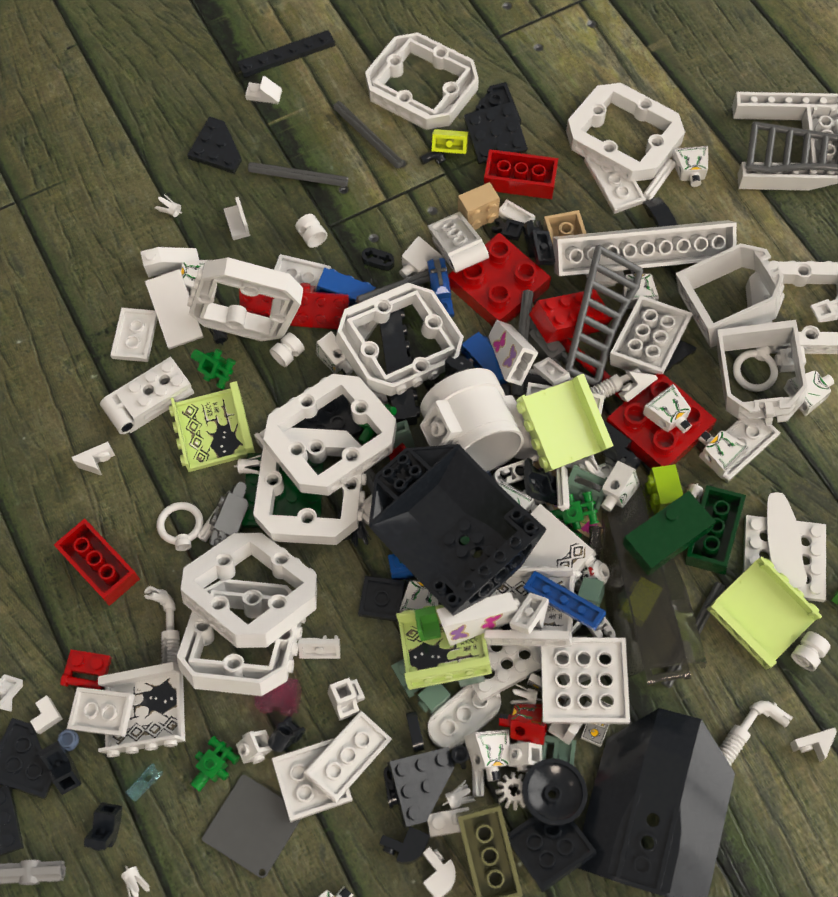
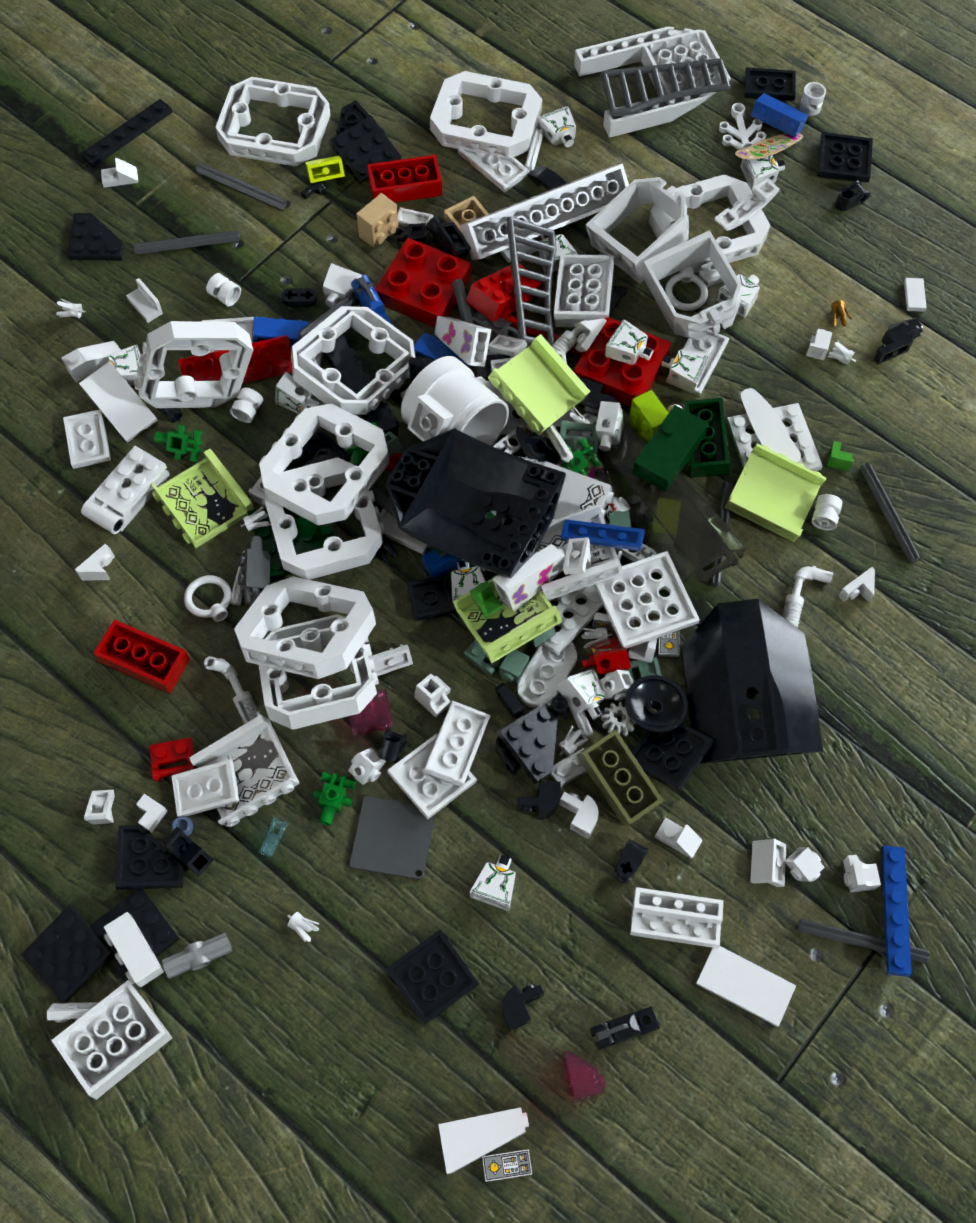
camera: 25 degrees left, 0 degrees up
black brick [84,802,122,850] -> none
white hinge [428,211,489,273] -> none

